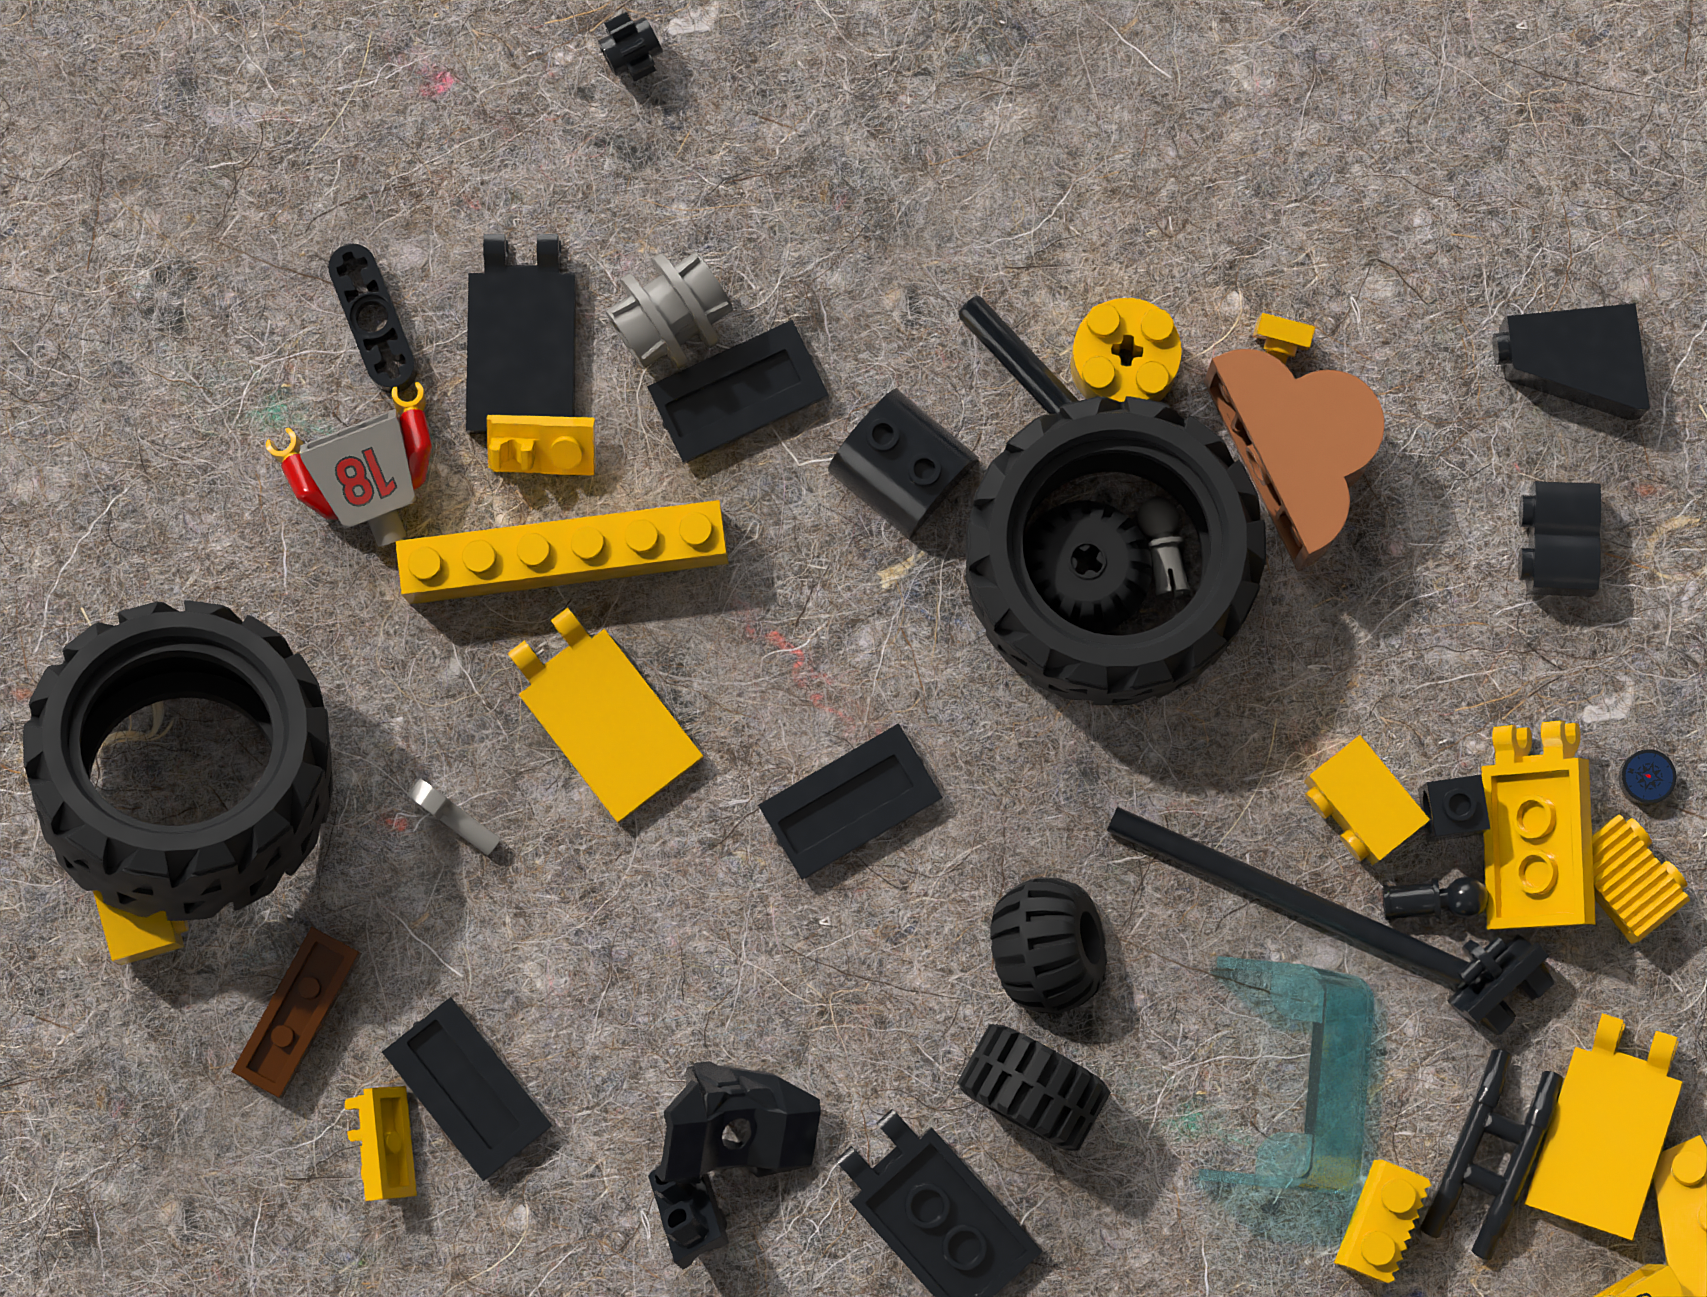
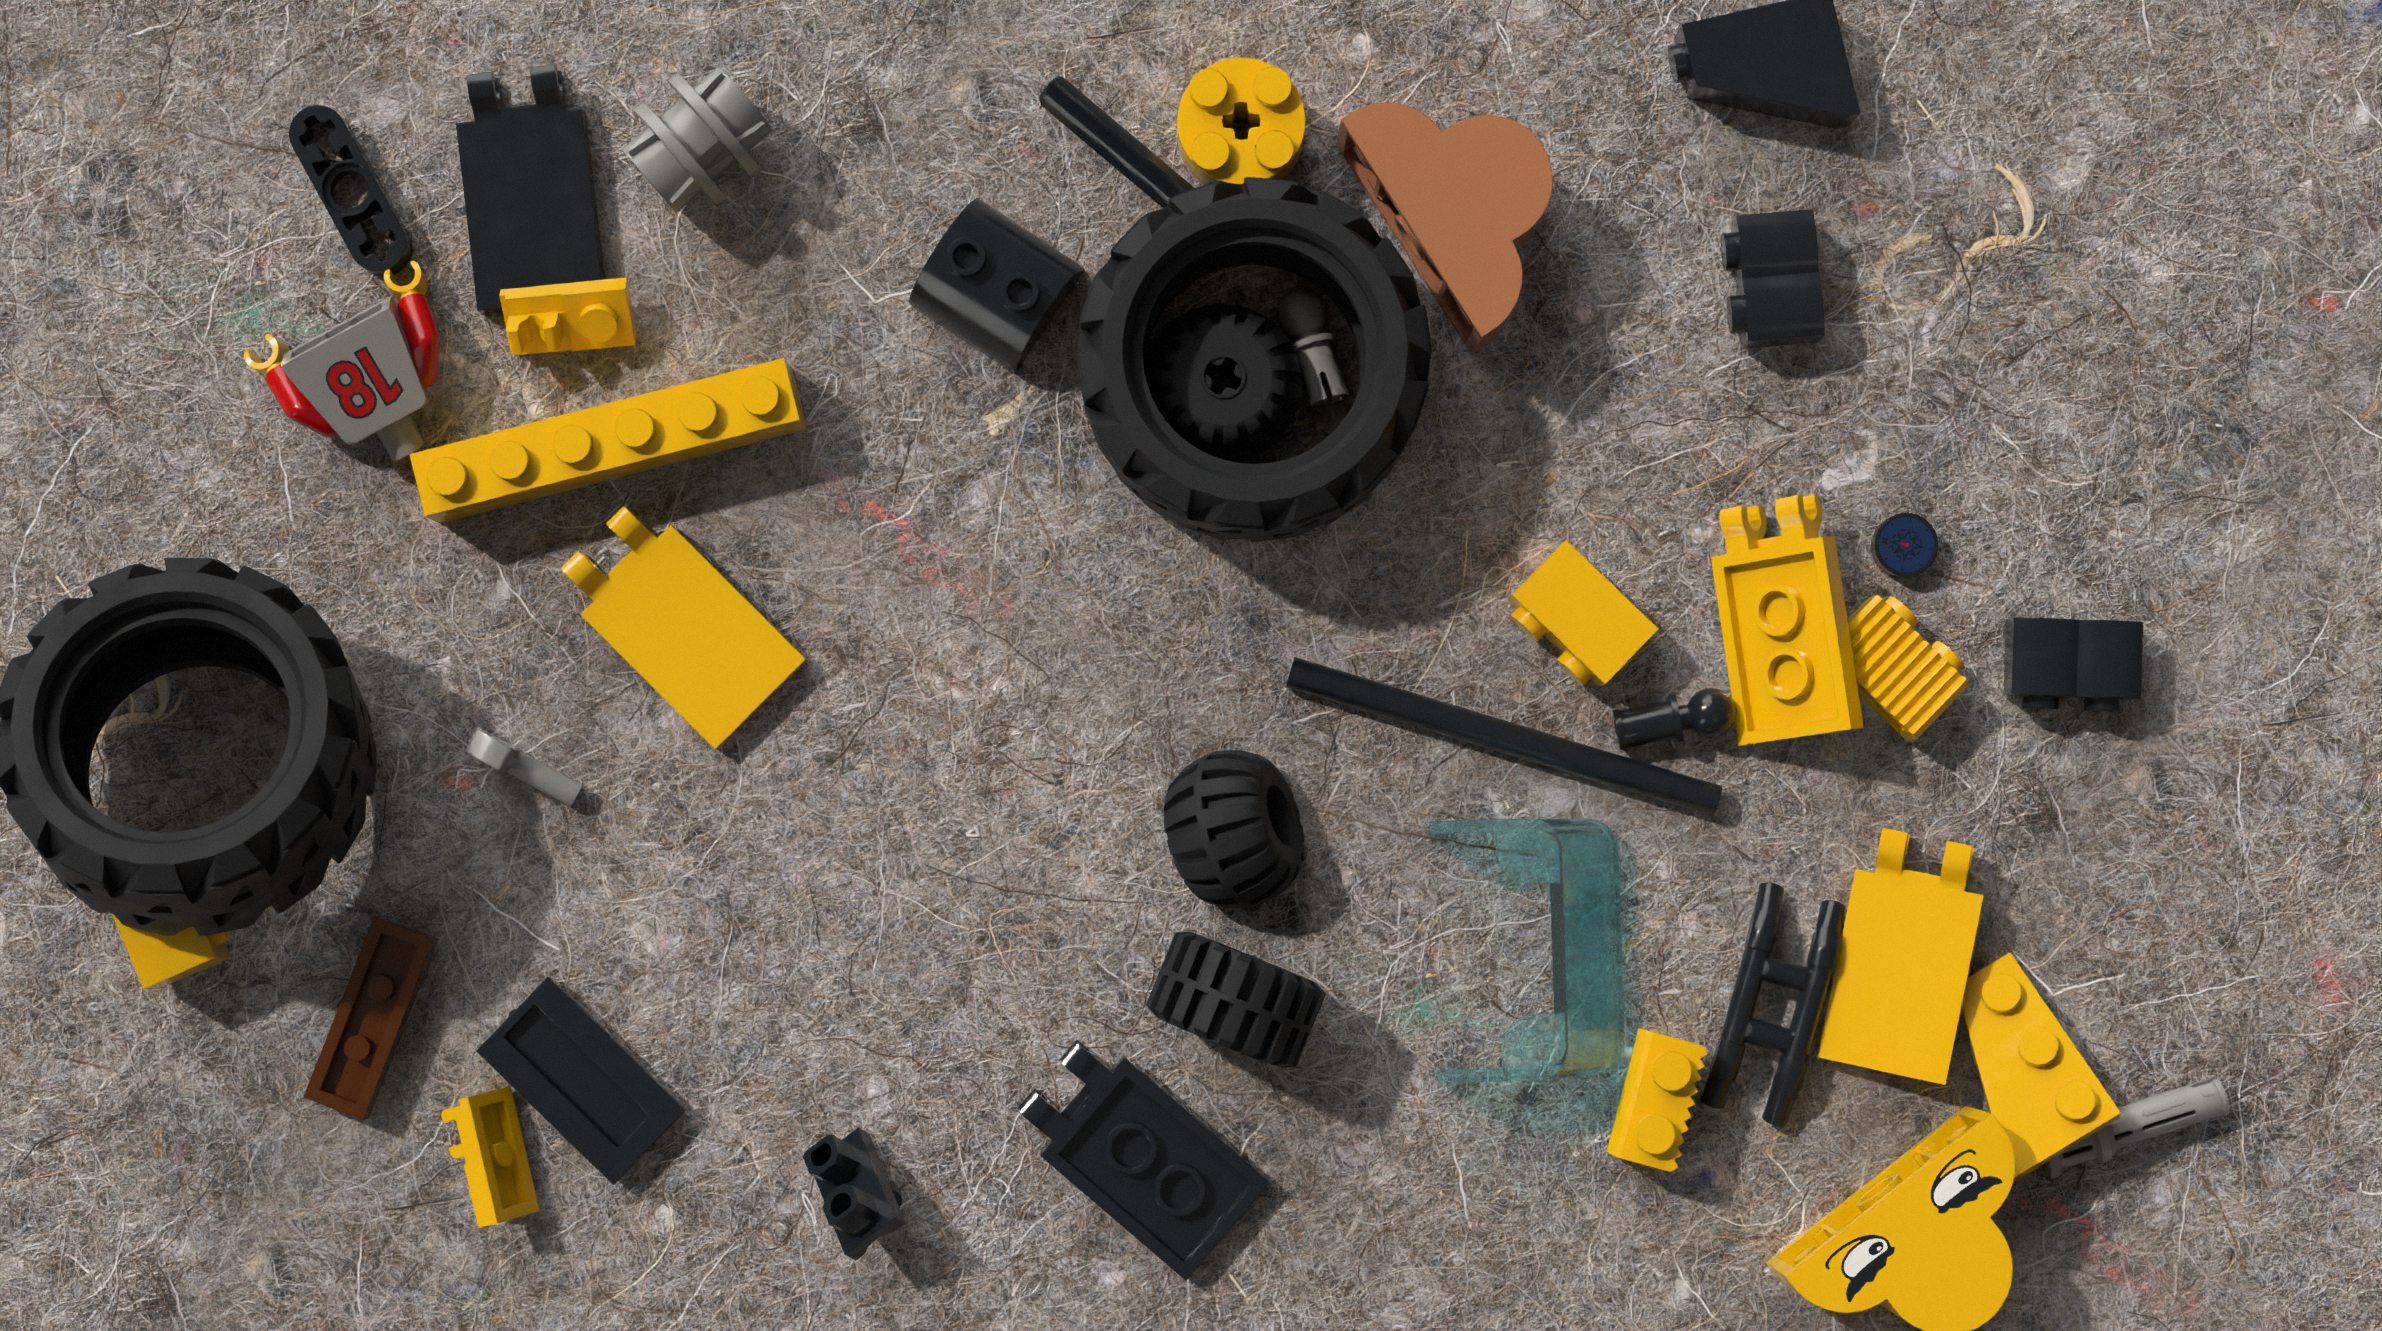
camera: 10 degrees left, 5 degrees up
black piece [647,320,829,465] -> none
black piece [655,1061,821,1184] -> none
black piece [758,723,943,880] -> none
yellow plate [1253,313,1315,365] -> none
black brick [1418,775,1490,843] -> none
black hips [1447,934,1554,1035] -> none

